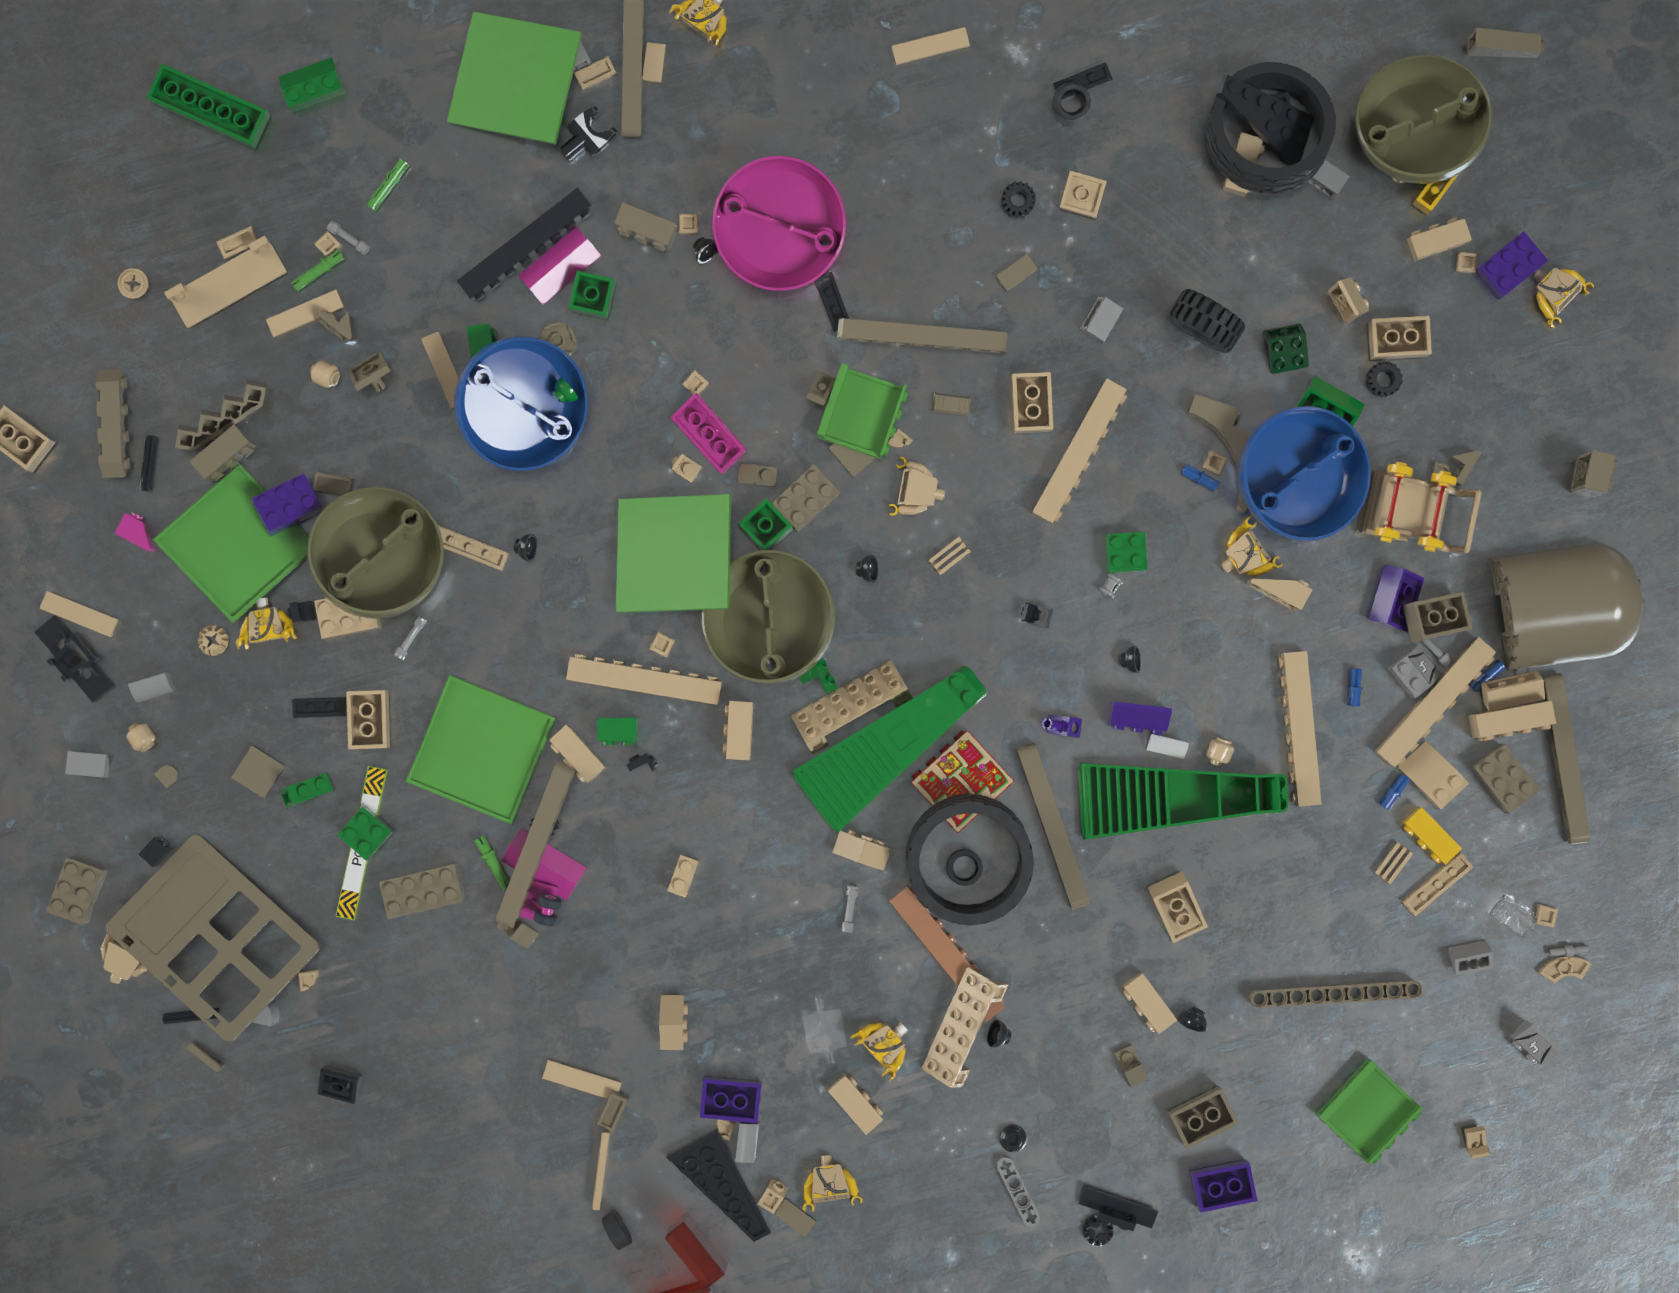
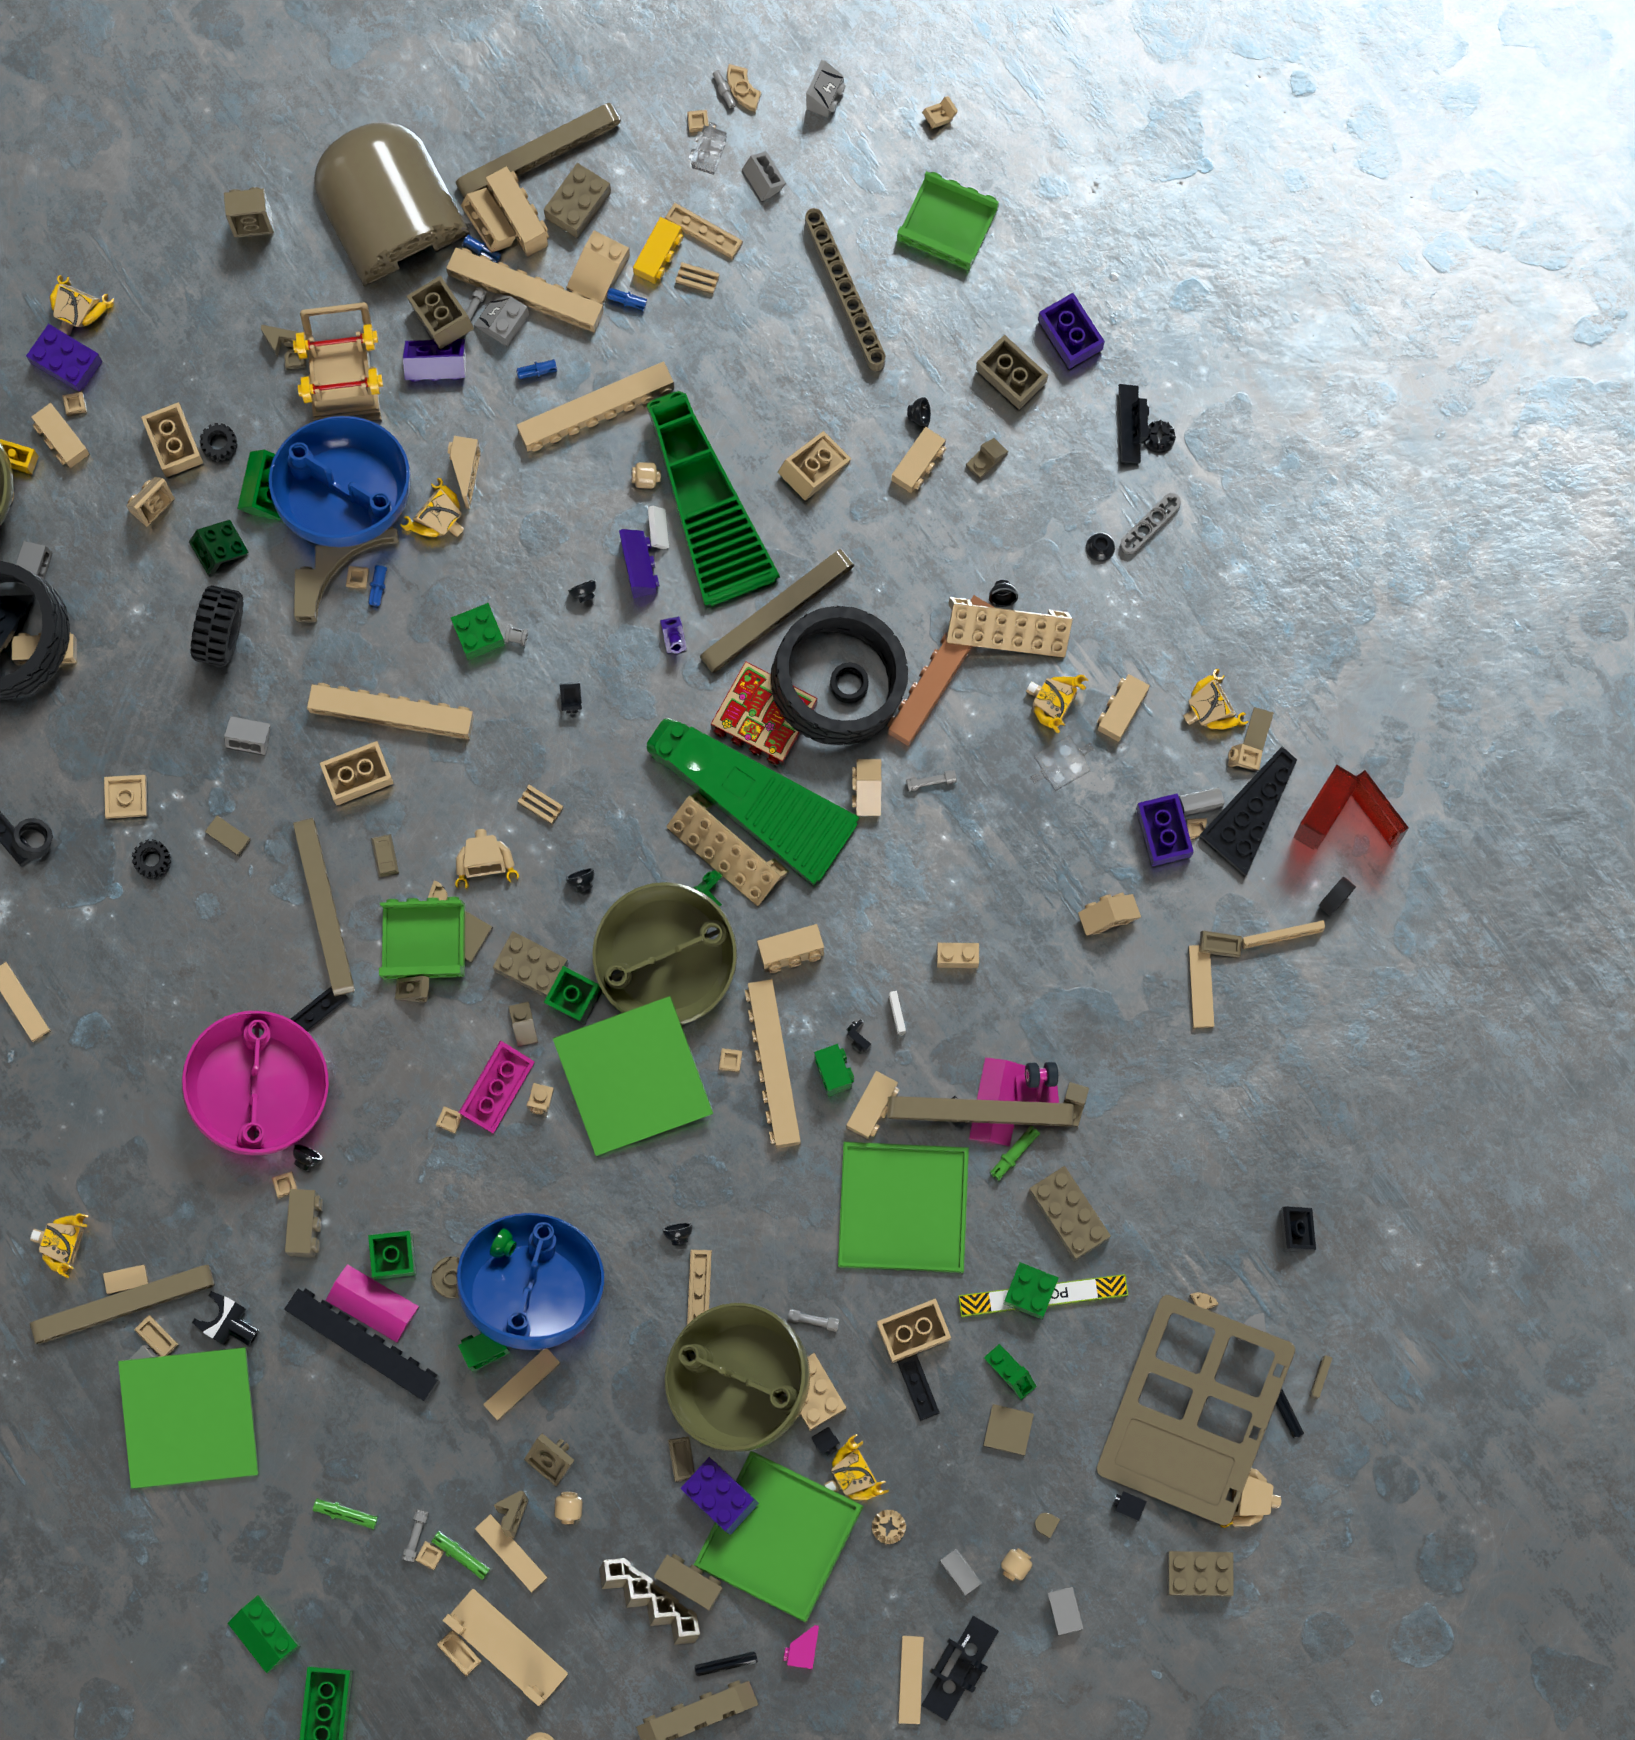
camera: 110 degrees left, 10 degrees down
none -> white tile [889,991,906,1036]

